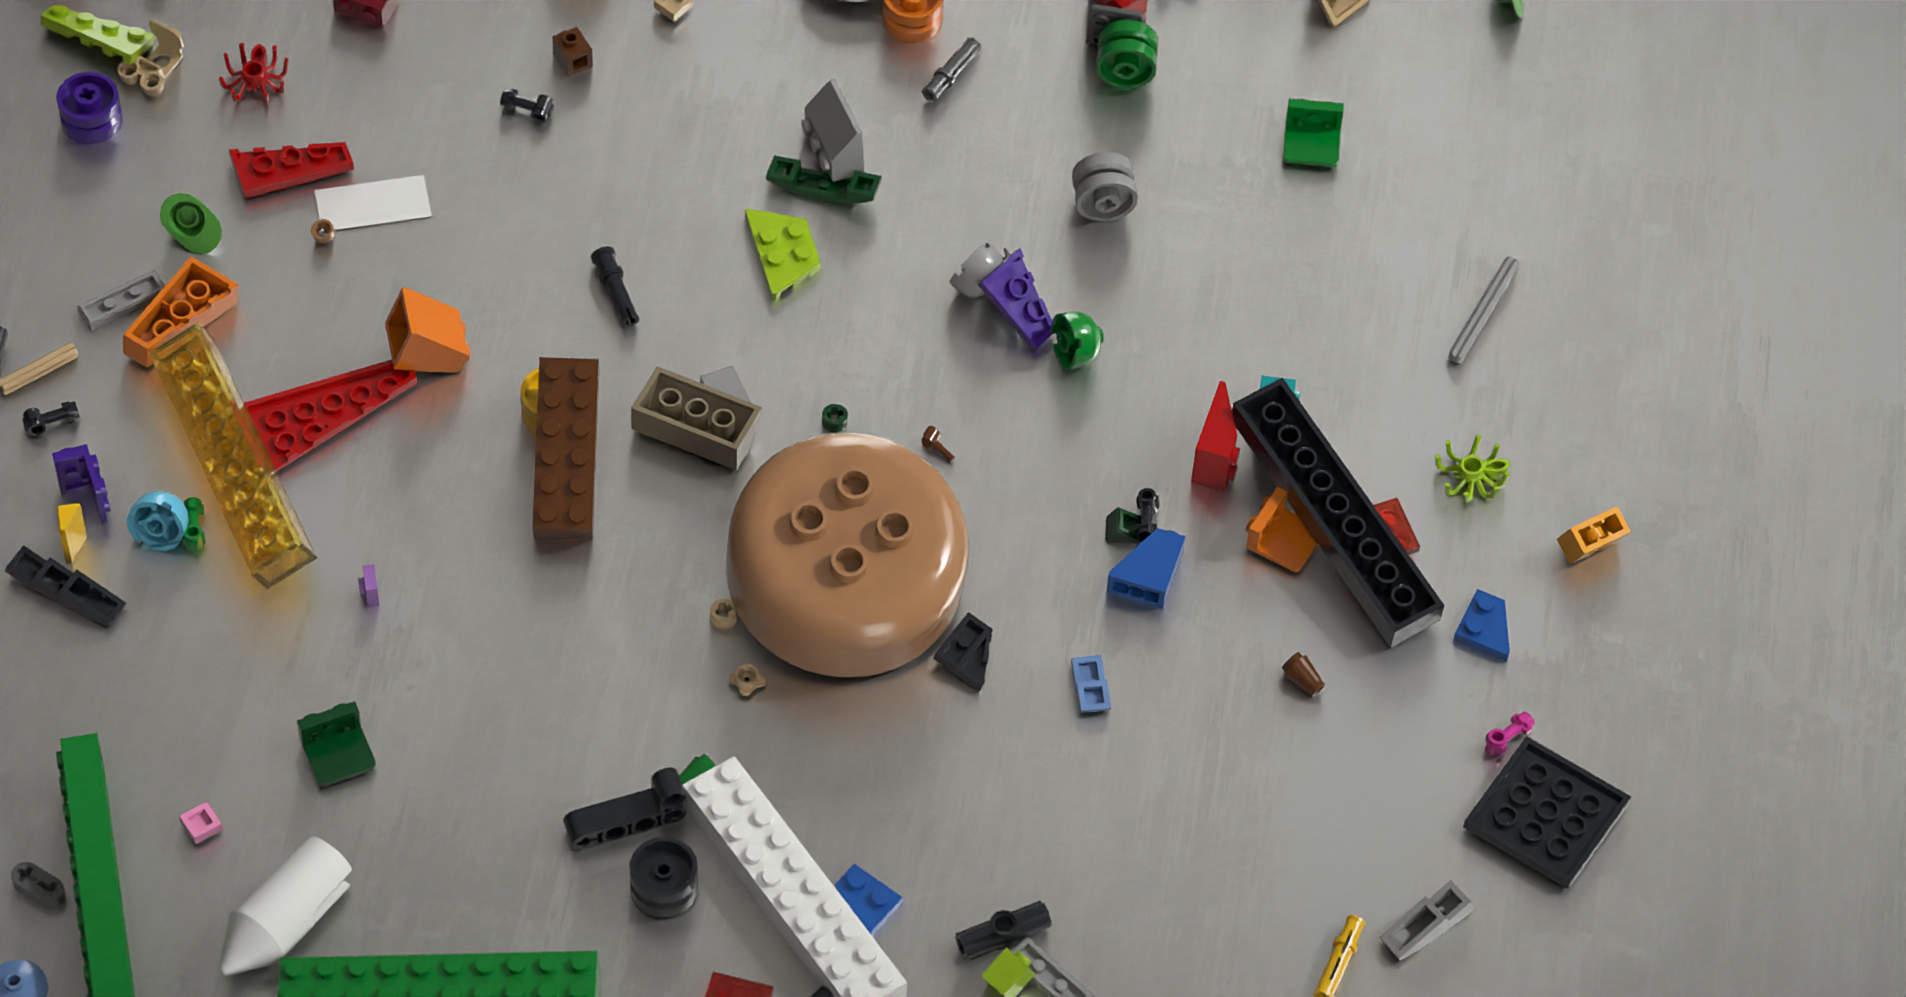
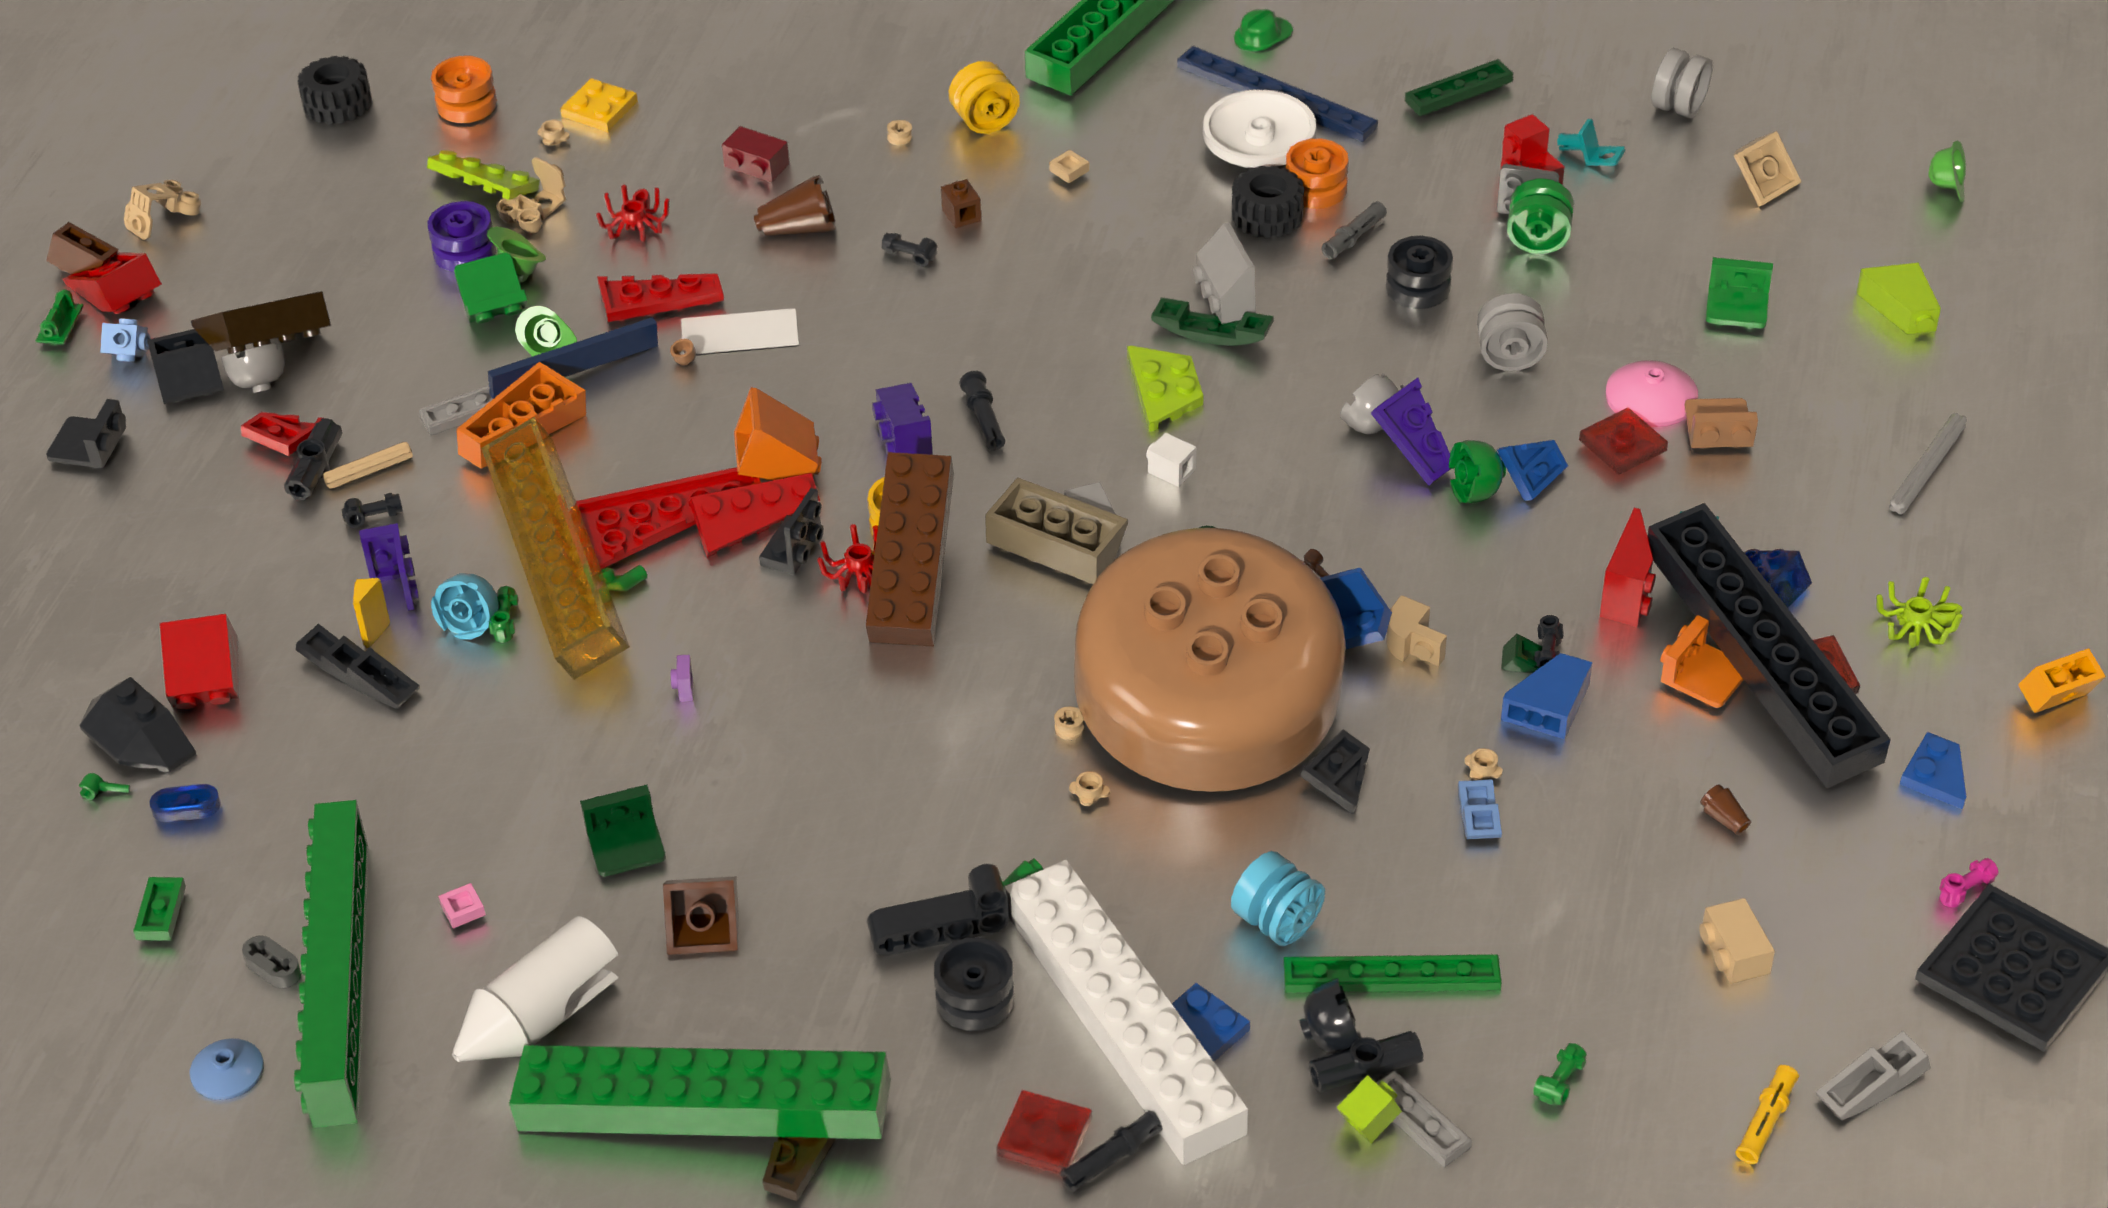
camera: 10 degrees right, 10 degrees down
none -> green bracket [454,253,527,324]
none -> bright green piece [487,227,546,282]
none -> dark blue tile [488,317,658,399]
none -> green arm [598,565,648,591]
none -> reddish brown slope [663,876,739,955]
none -> red wing [690,473,820,558]
none -> reddish brown cone [754,175,836,236]
none -> black bracket [759,488,824,575]
none -> red animal [817,524,878,594]
none -> dark purple wedge [872,383,933,455]
none -> white brick [1146,433,1196,487]
none -> black tyre [1231,166,1304,238]
none -> medium azure wheel [1231,851,1325,946]
none -> green tile [1283,954,1502,993]
none -> black cylinder [1299,978,1362,1054]
none -> blue bracket [1320,568,1392,650]
none -> black wheel [1386,236,1453,309]
none -> tan brick [1386,595,1447,666]
none -> tan plate [1465,748,1503,781]
none -> blue wing [1497,440,1568,501]
none -> green bar [1533,1043,1587,1106]
none -> clear red plate [1579,407,1668,475]
none -> bright pink dish [1606,360,1698,427]
none -> medium nougat bracket [1685,398,1758,448]
none -> tan brick [1699,898,1775,984]
none -> clear blue bracket [1744,549,1812,608]
none -> lime slope [1857,262,1941,334]

